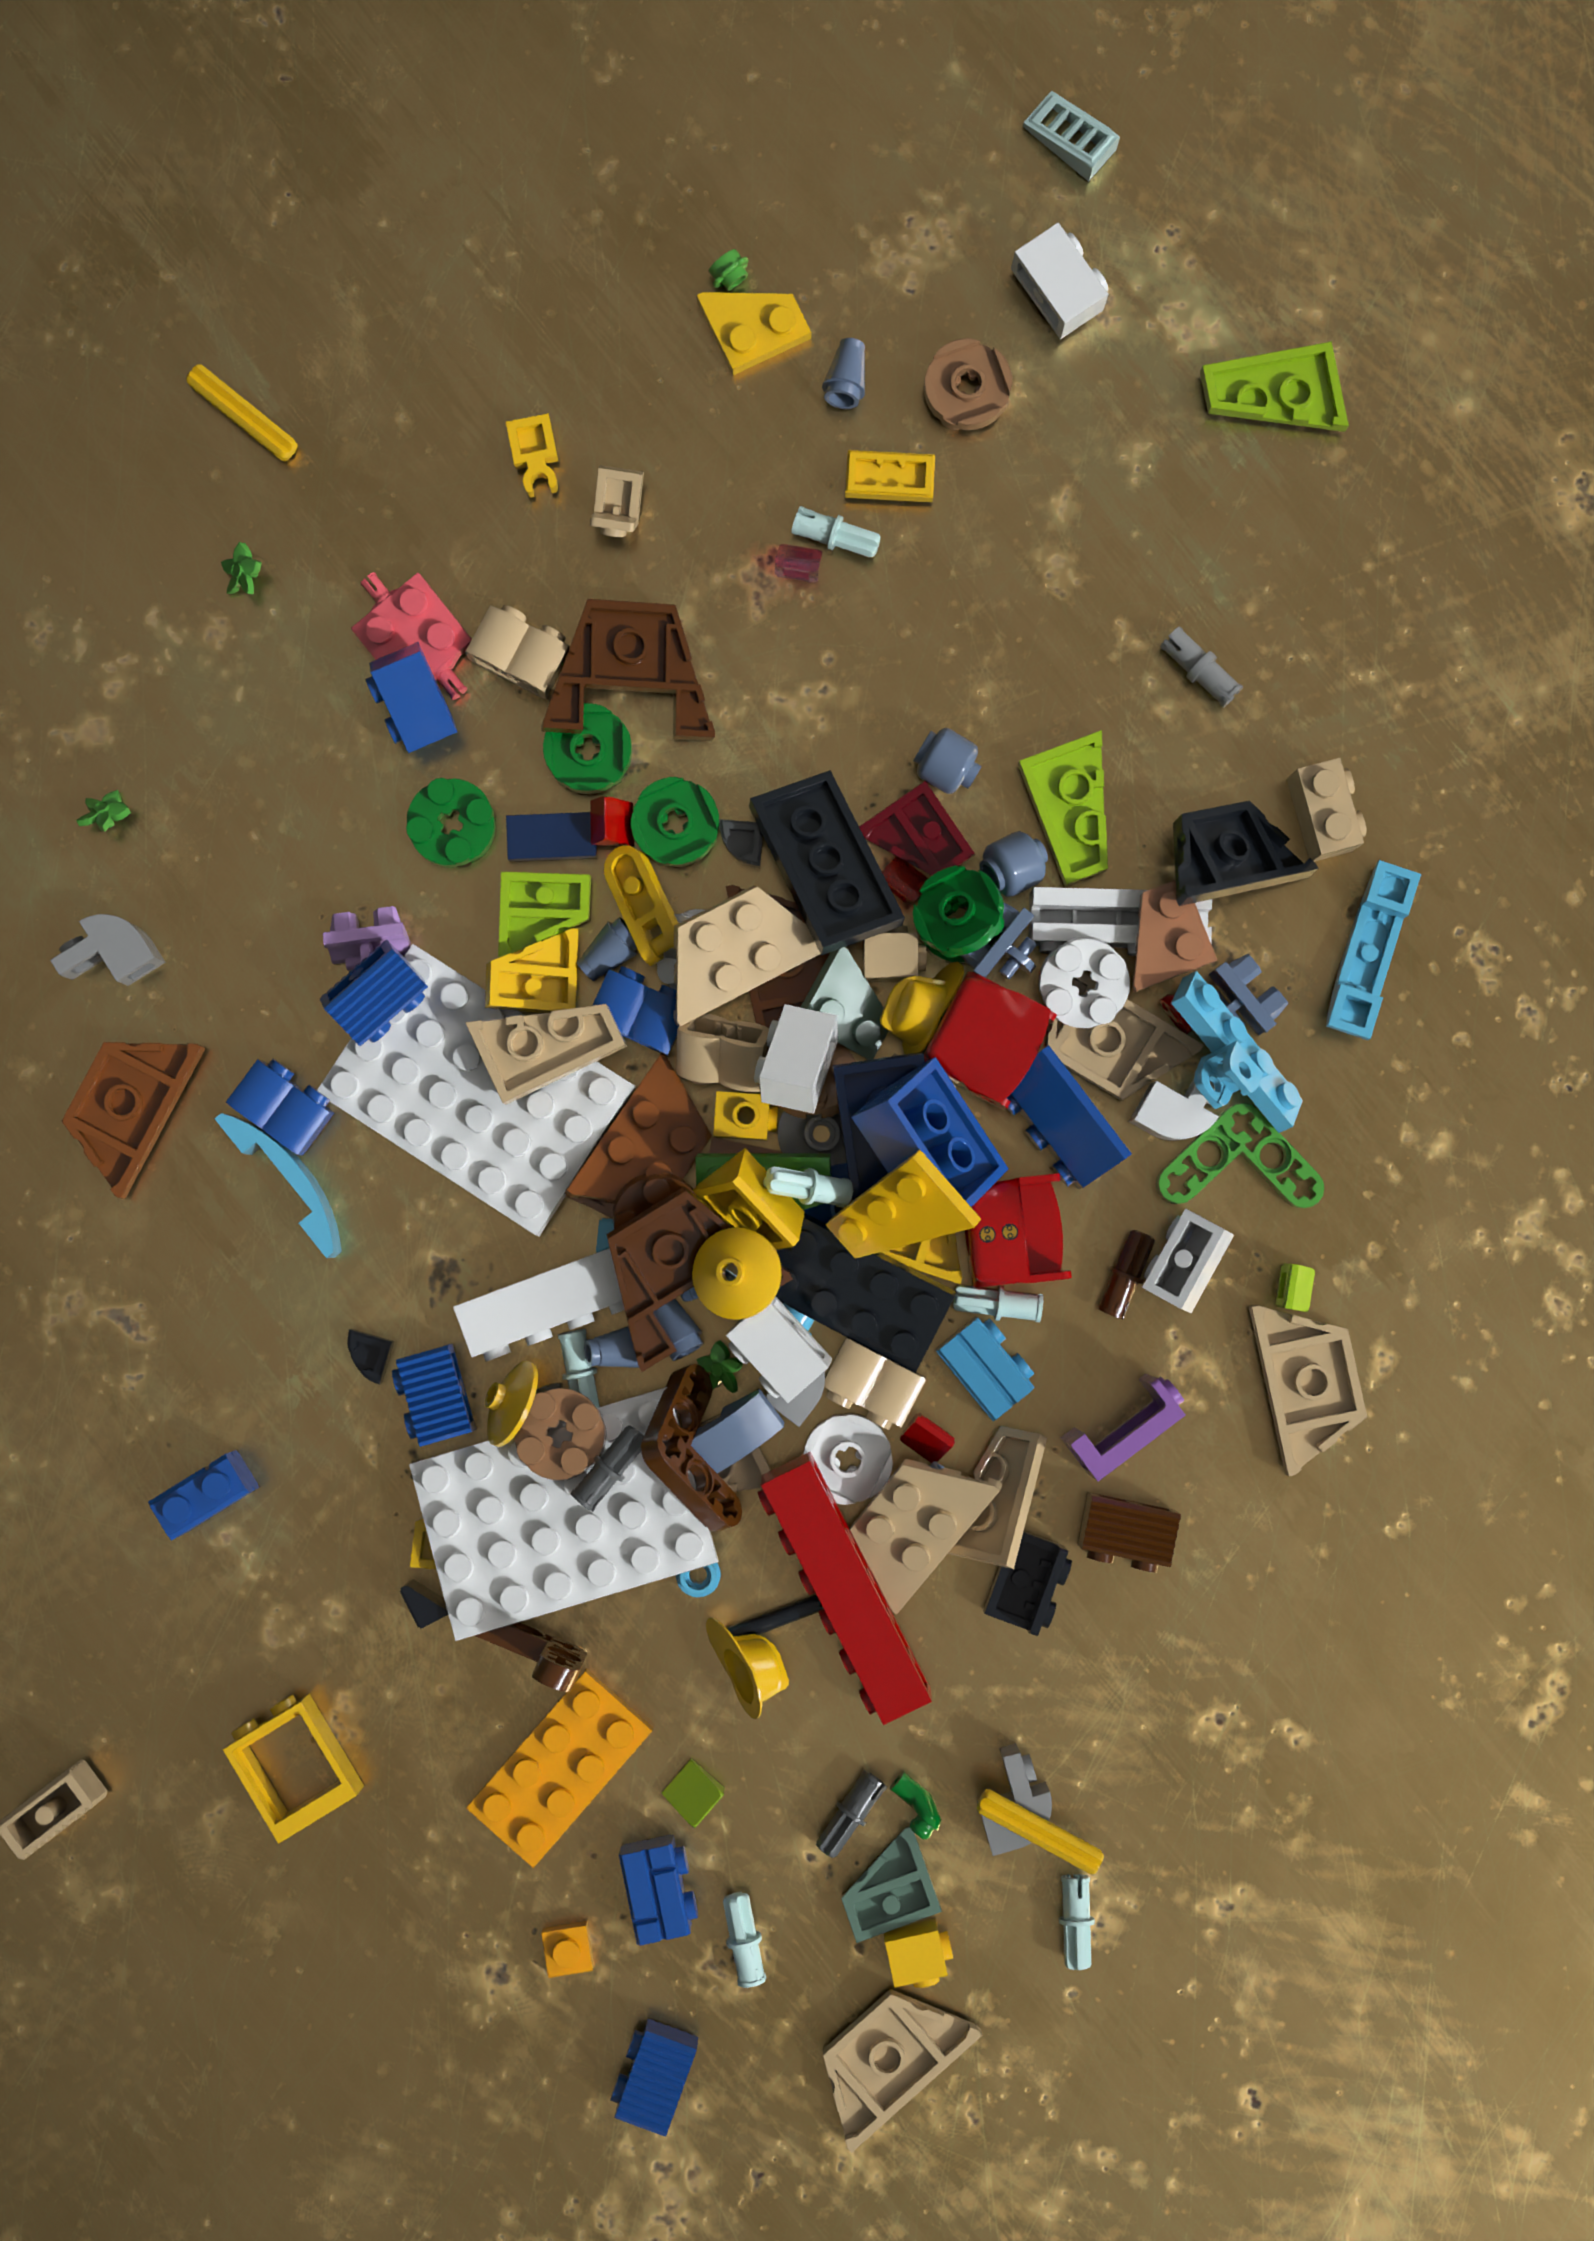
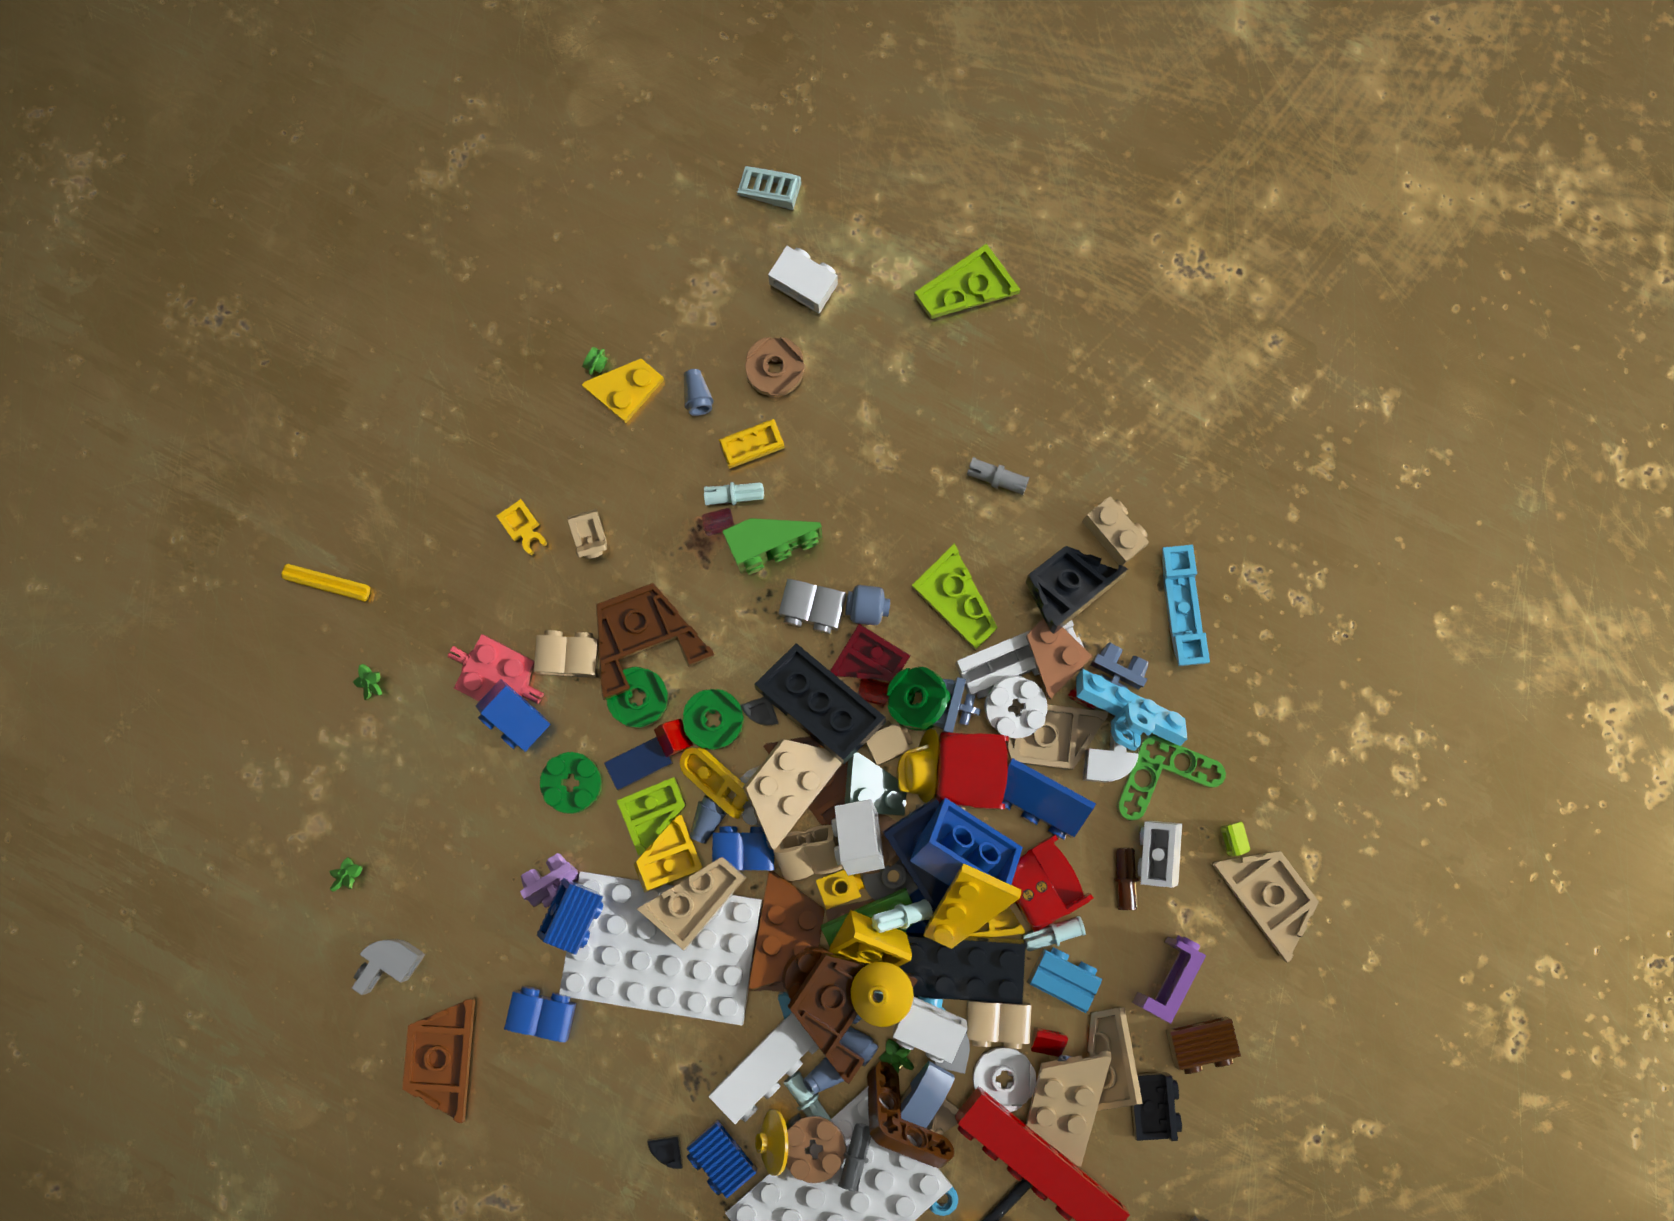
camera: 20 degrees left, 5 degrees down
medium azure slope [214,1113,341,1258] -> none
sand blue head [979,831,1048,897] -> none
none -> bright green slope [723,518,823,575]
none -> light grey brick [778,579,847,634]

